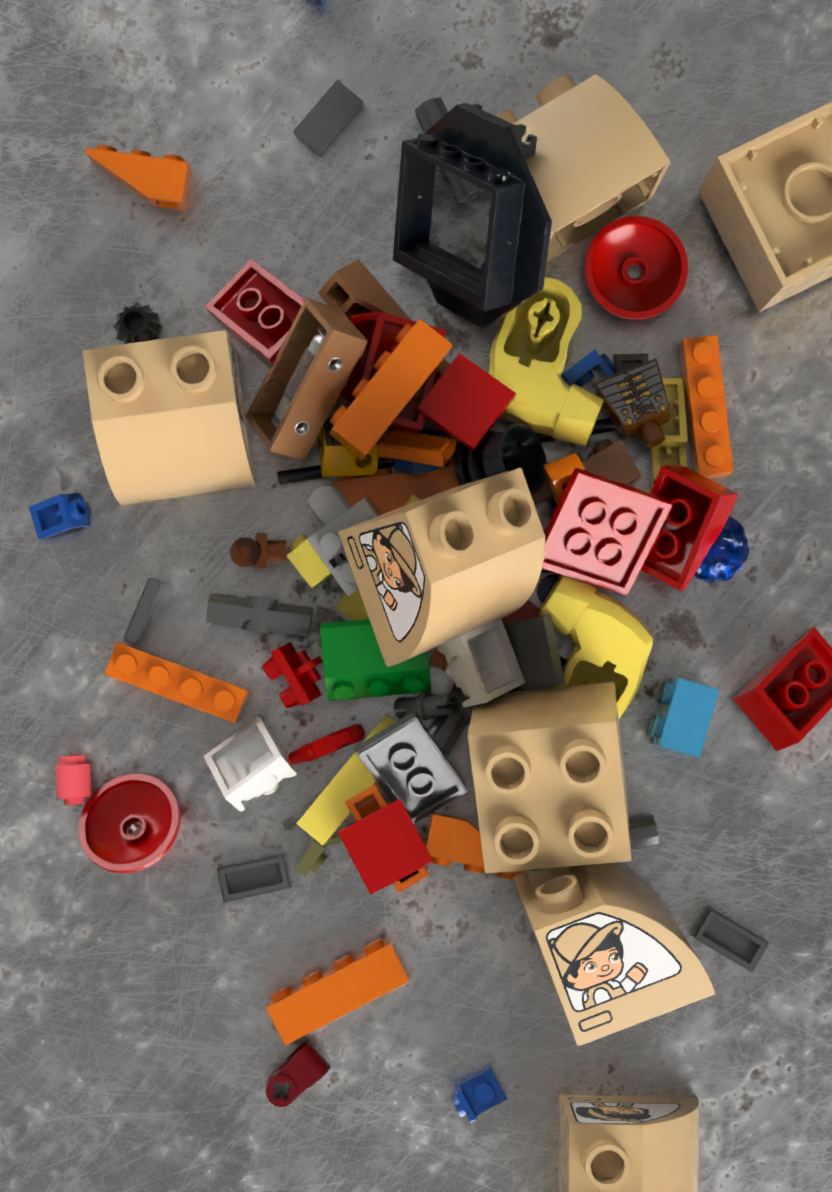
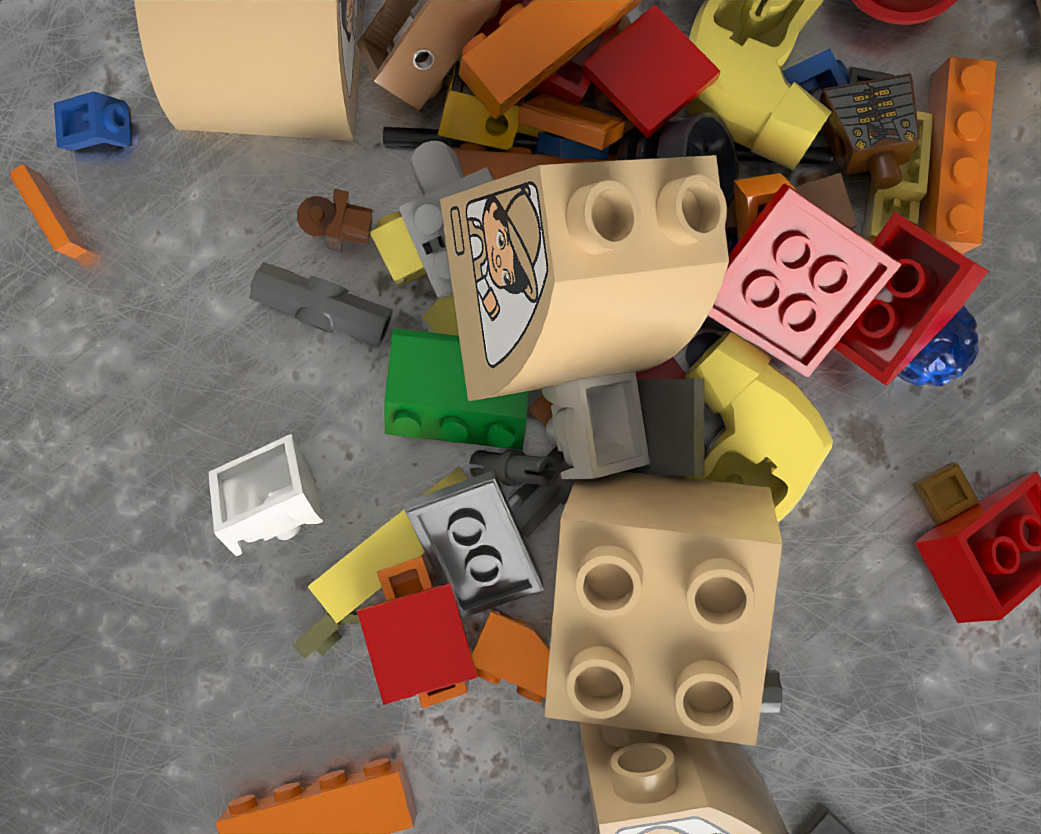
camera: 10 degrees right, 0 degrees up
coral brick [55,755,92,805] -> none
red dish [78,774,181,873] -> none
orange brick [104,642,251,723] -> none
dark grey tile [123,577,166,646] -> none
dark grey tile [217,853,292,903] -> none
red hips [262,642,323,708] -> none
red piece [288,724,365,765] -> none
dark azure piece [647,678,719,758] -> none
none -> orange tile [10,164,87,258]
none -> pearl gold tile [913,462,980,524]

